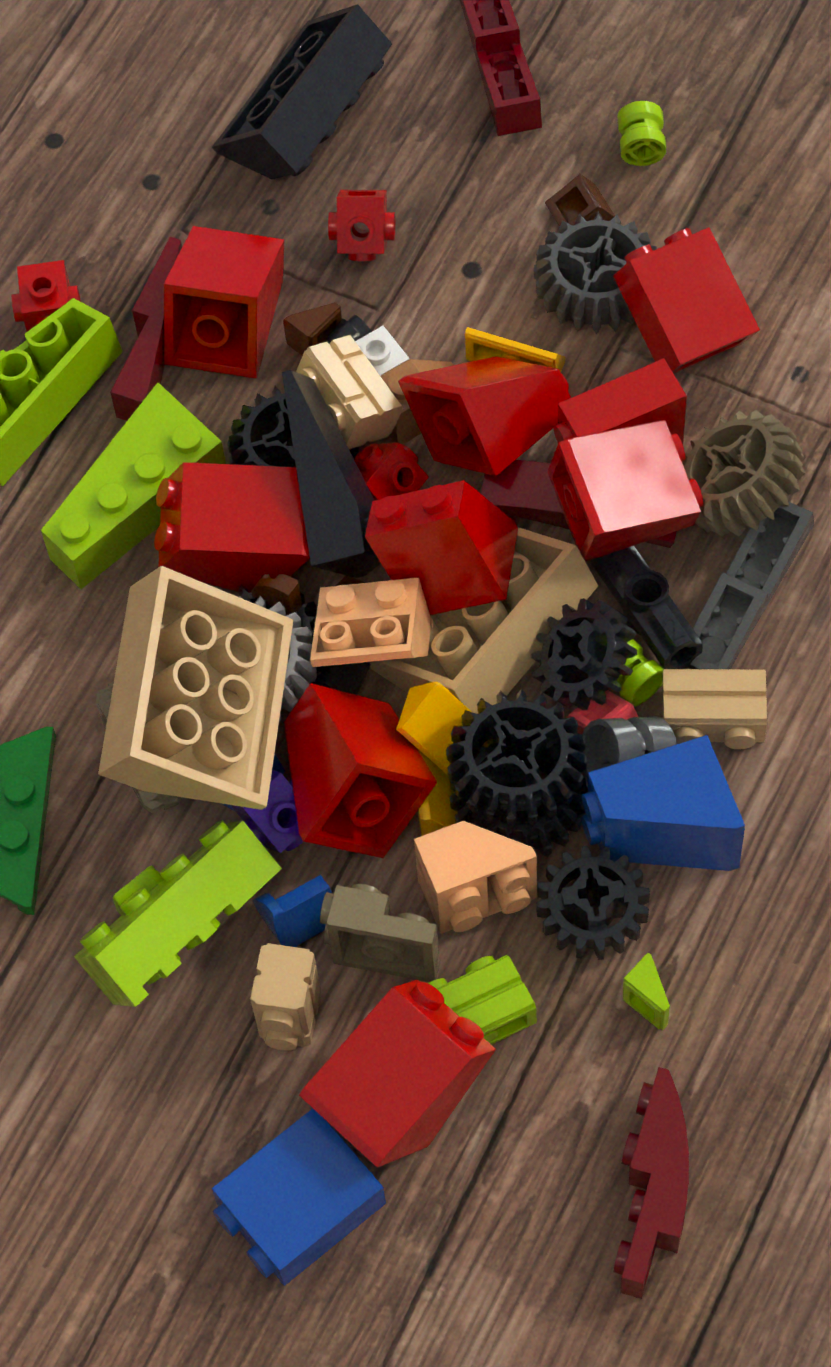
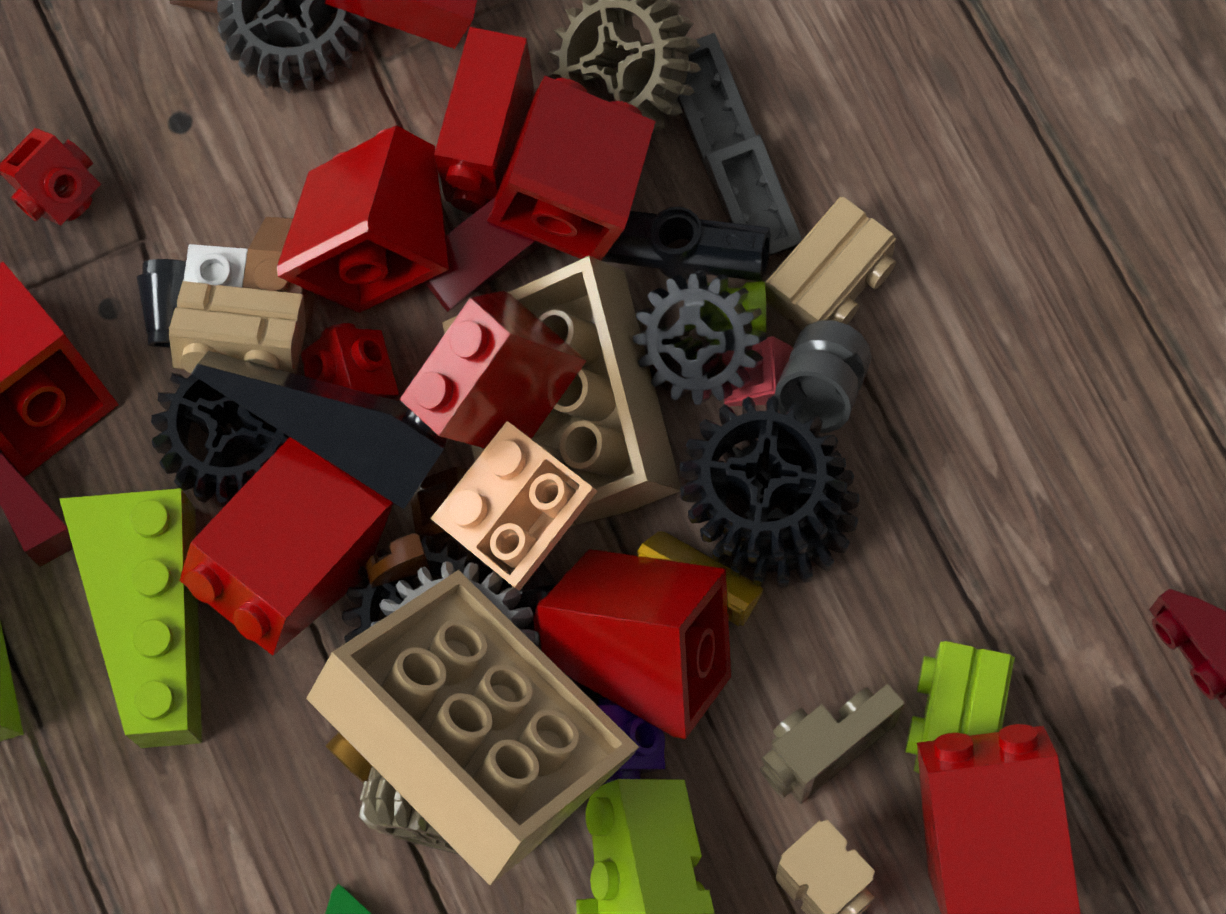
camera: 50 degrees left, 10 degrees up
blue tile [252,875,332,947] -> none
reddish brown slope [283,302,342,356] -> none
yellow slope [396,682,488,775] -> none
light nougat slope [414,821,537,934] -> none
yellow slope [465,327,565,372] -> none
black gear [536,846,650,960] -> none
blue slope [581,735,745,871] -> none
lime slope [623,953,670,1030] -> none

